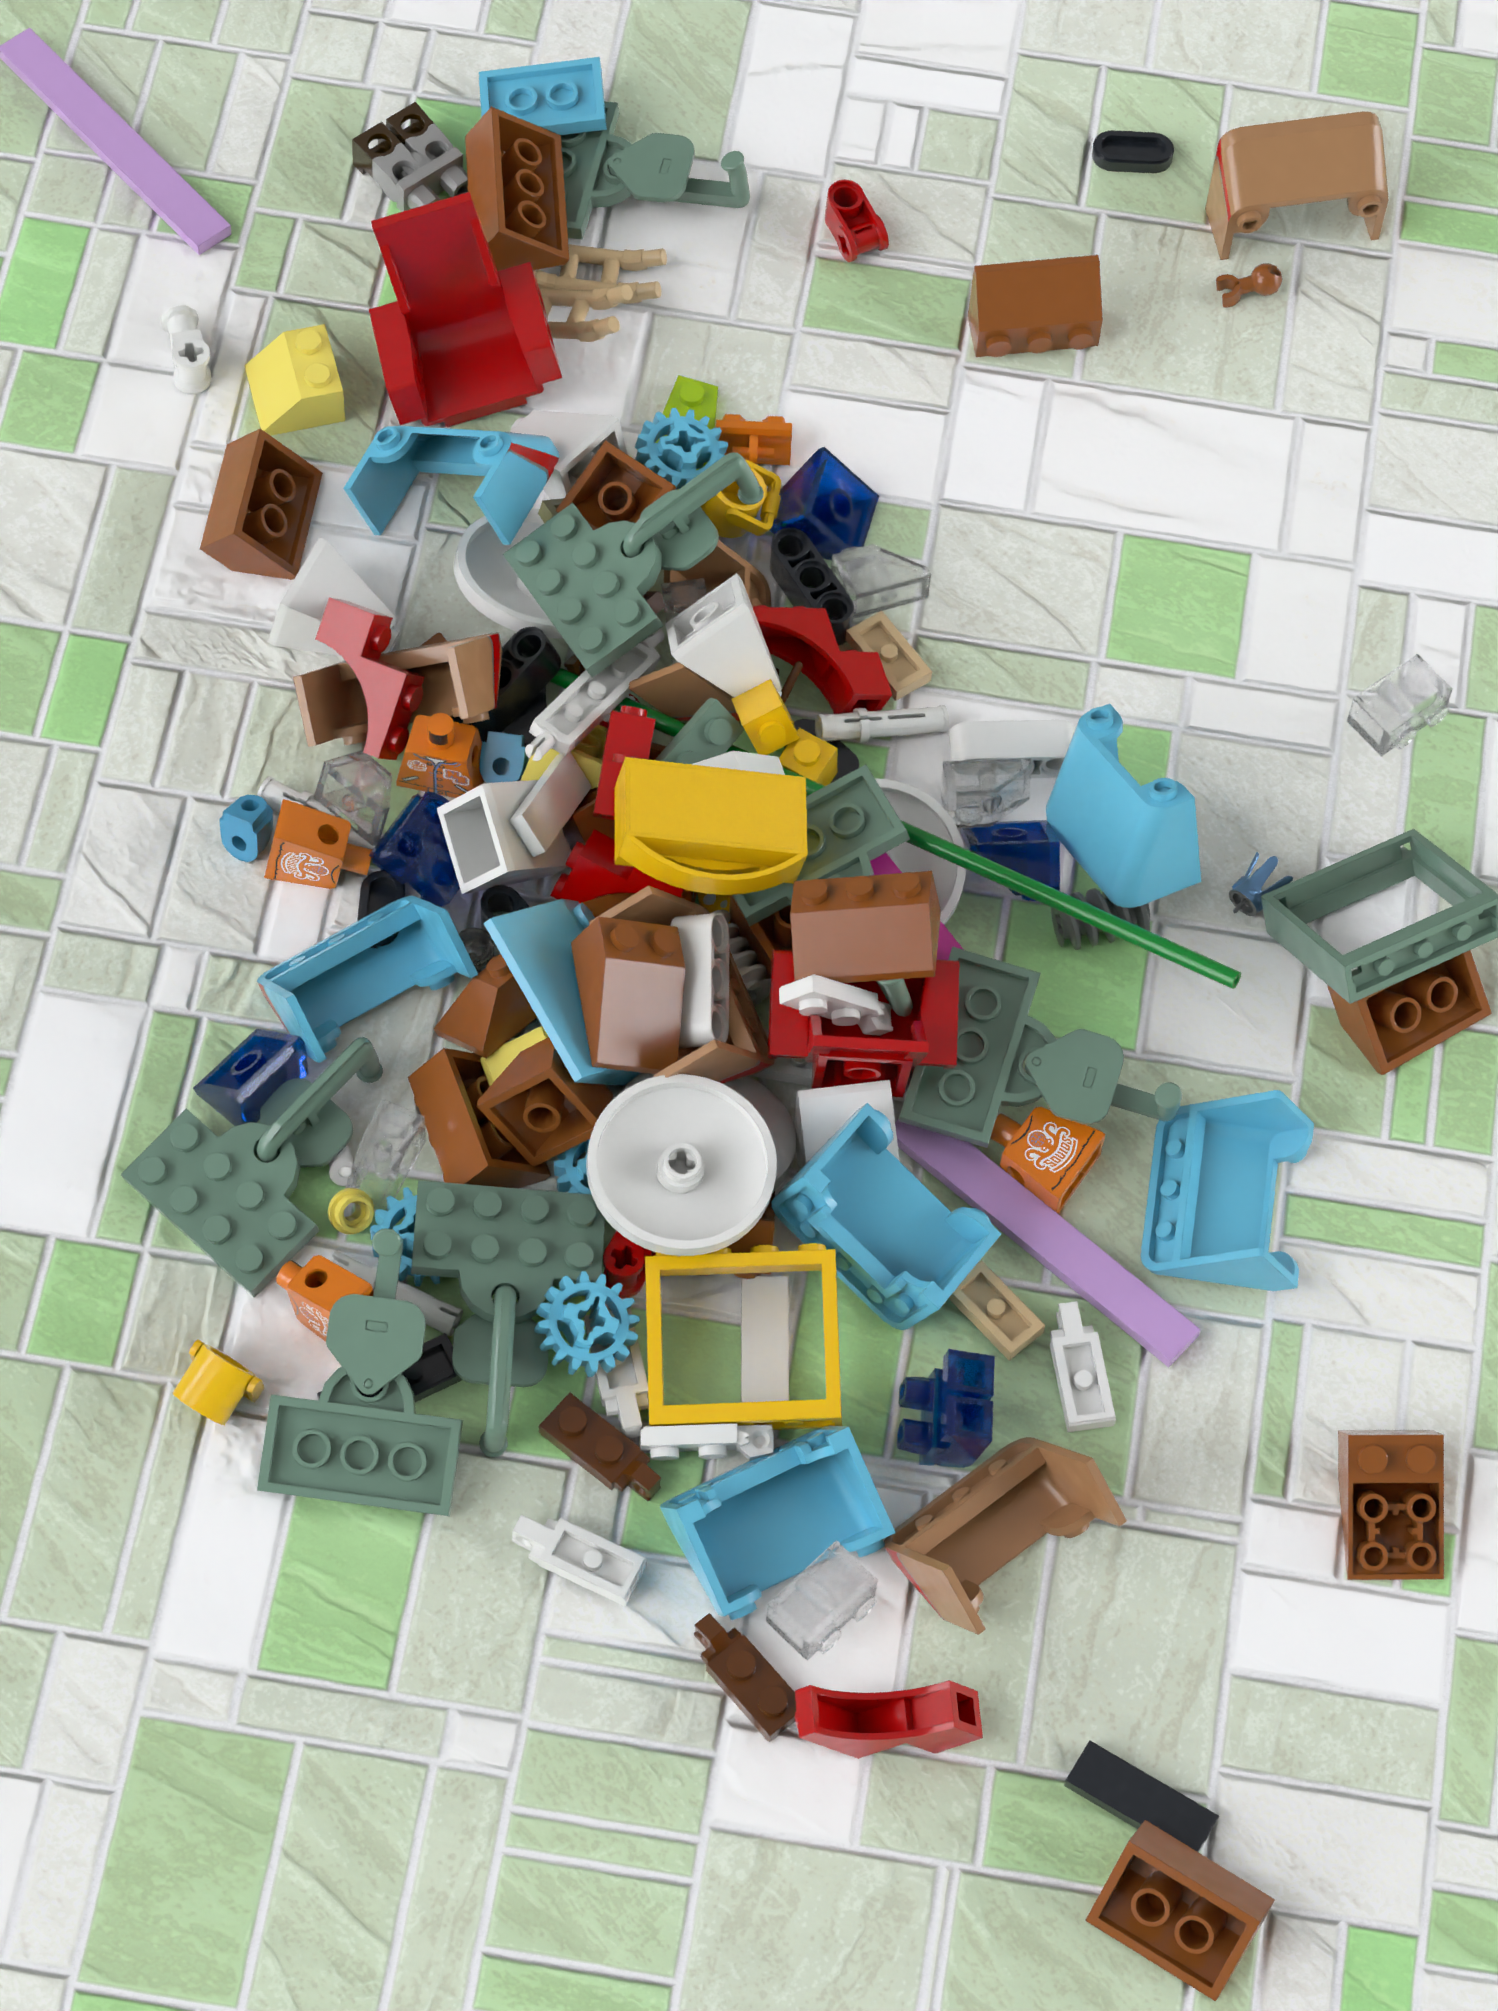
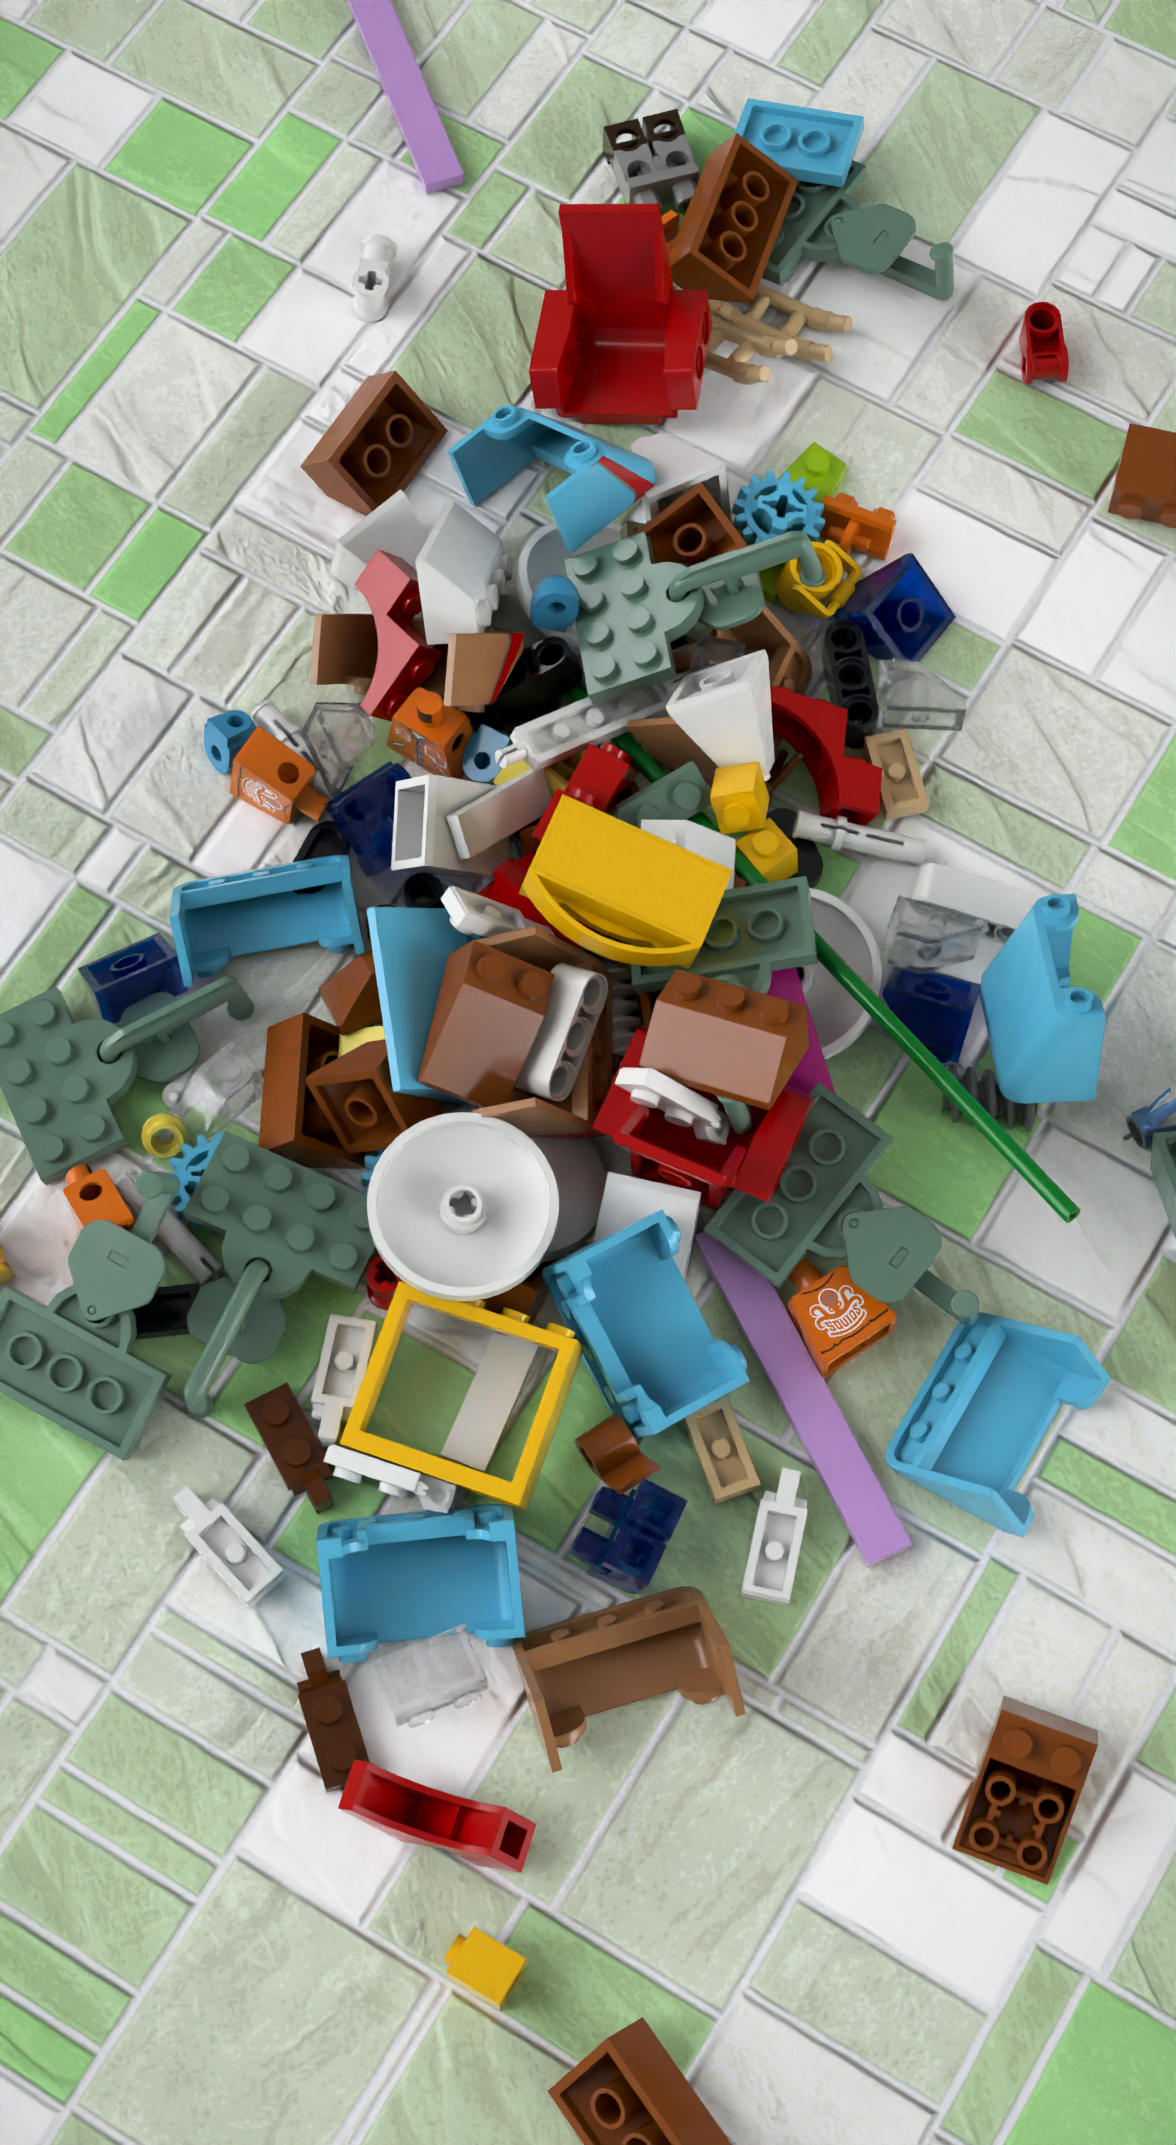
camera: 25 degrees right, 5 degrees up
light yellow slope [244,324,345,436] -> none
medium azure gear [534,1271,640,1377] -> none
black tile [1064,1740,1219,1852] -> none
none -> white slope [415,501,512,645]
none -> white hinge [441,885,555,937]
none -> yellow brick [444,1927,527,2011]
none -> dark azure piece [530,575,579,633]
none -> dark orange panel [575,1413,660,1495]

